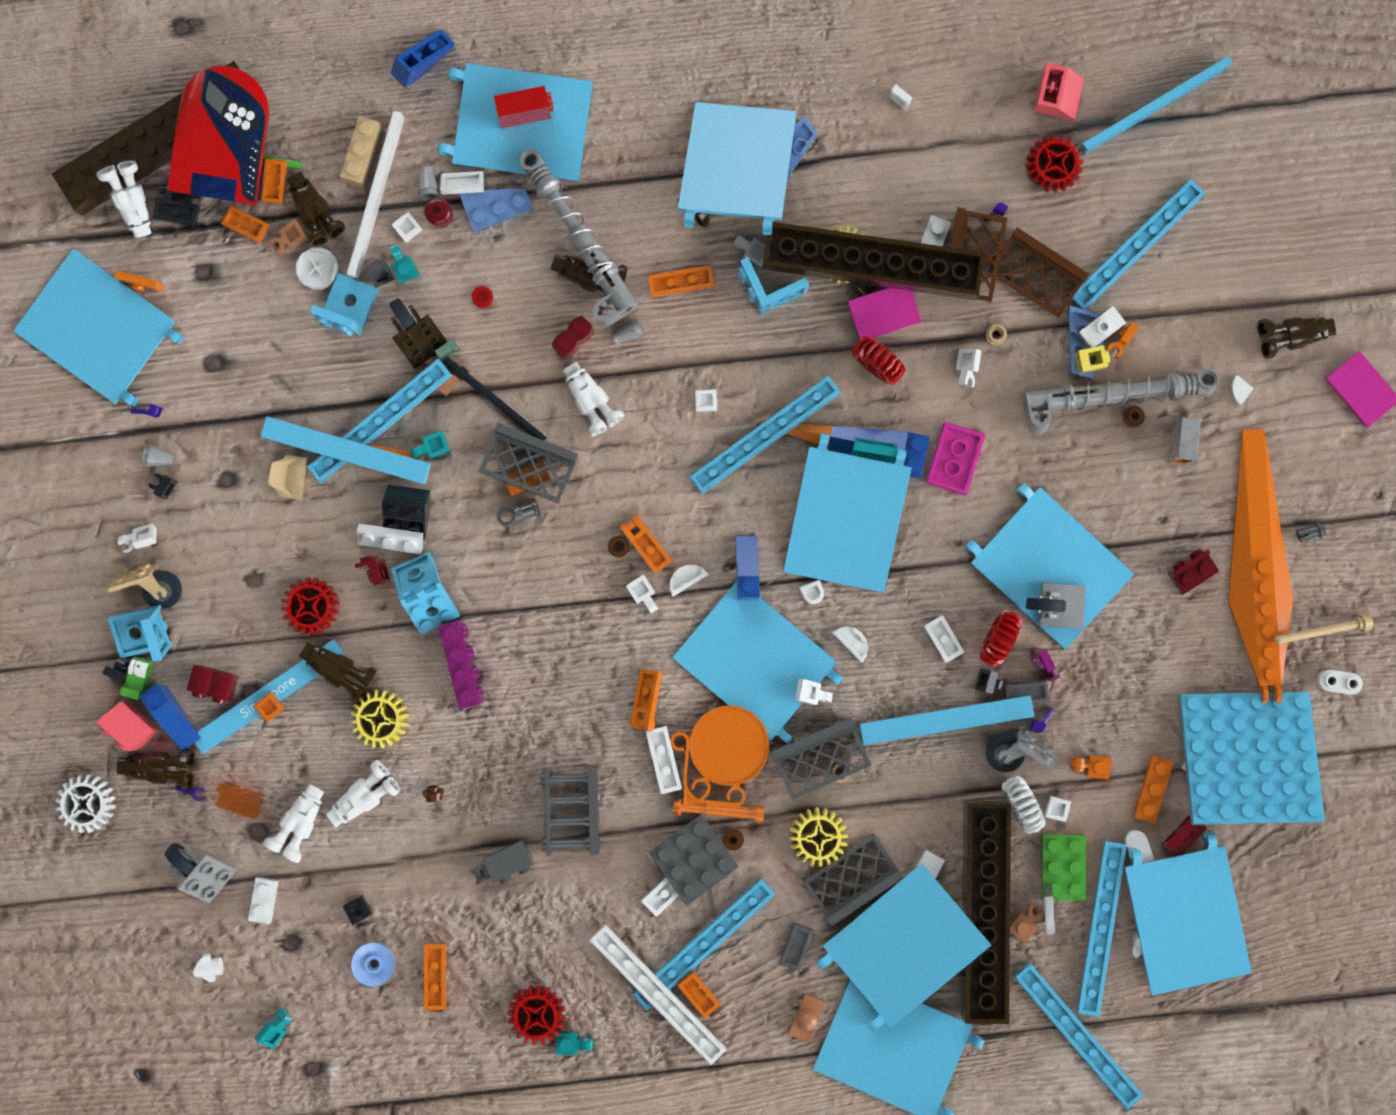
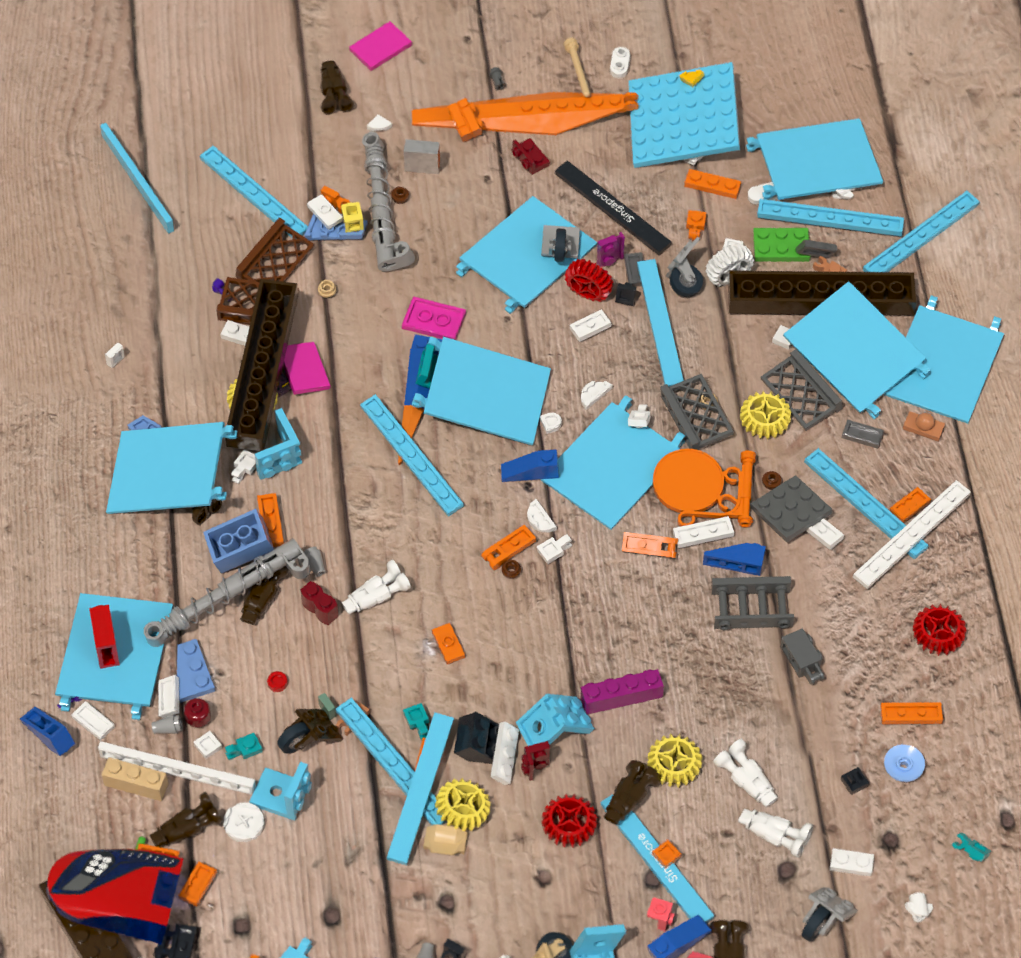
camera: 90 degrees left, 30 degrees down
dark purple hand [176,785,206,801] -> none
dark red brick [186,665,239,704] -> none
clear orange panel [216,781,265,819] -> none
nougat plate [269,219,308,255] -> none
black tile [365,259,394,288] -> none
reddish brown plate [422,785,444,802] -> none
black bar [443,357,547,441] -> none
dark grey fence [479,423,578,504] -> none
dark grey connector [497,498,541,528] -> none
teal plate [556,1031,593,1055] -> none
white tile [695,389,717,412] -> none
red gear [851,336,906,385] -> none
white plate [956,349,981,387] -> none
red gear [1025,134,1084,193] -> none
dark purple hand [1030,707,1055,733] -> none
coral slope [1033,63,1084,121] -> none
dark red bracket [1161,814,1207,856] -> none
none -> white tile [71,701,115,741]
none -> medium blue brick [203,509,274,574]
none -> light yellow gear [435,778,490,831]
none -> orange brick [447,98,484,142]
none -> black tile [555,160,672,255]
none -> coral bracket [647,897,675,932]
none -> yellow tile [679,70,705,87]
none -> blue slope [703,543,766,576]

